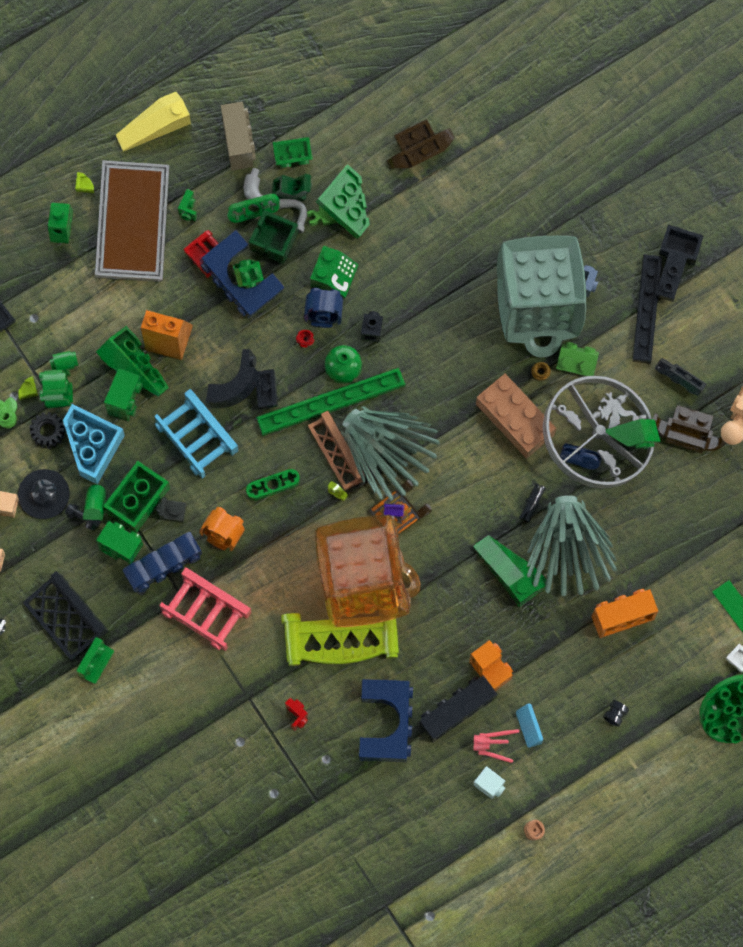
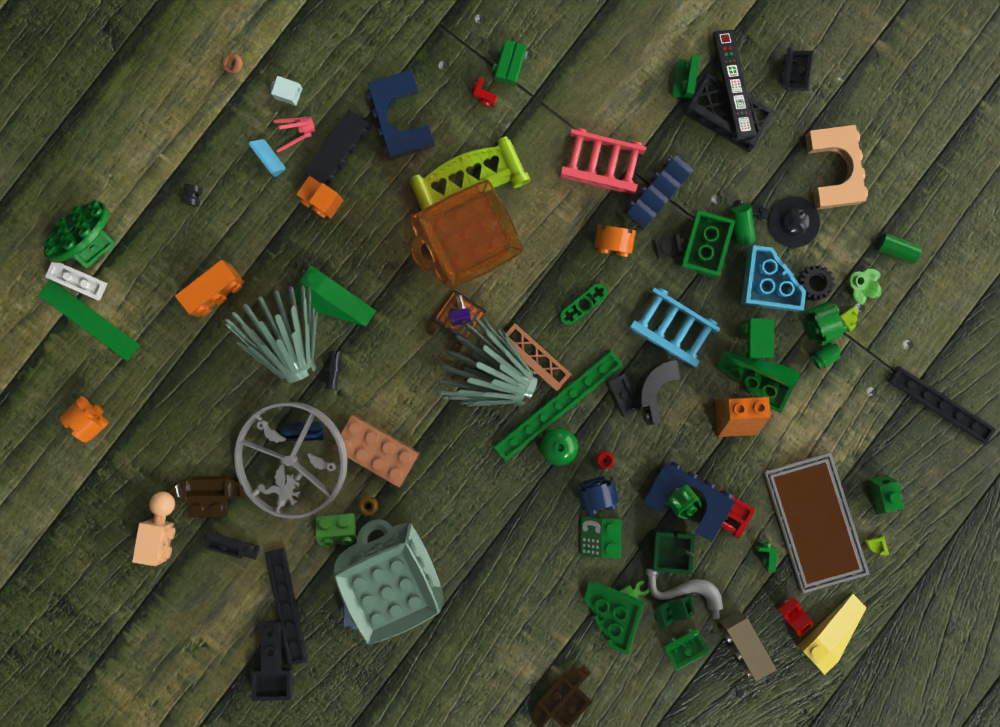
camera: 165 degrees right, 15 degrees up
green brick [96,521,143,564] -> none
green beam [227,194,280,223] -> none
lime tile [328,481,348,501] -> none
black brick [361,311,383,342] -> none
green slope [605,419,660,449] -> none
none -> green brick [492,40,527,87]
none -> black tile [712,29,756,140]
none -> red brick [777,597,814,638]

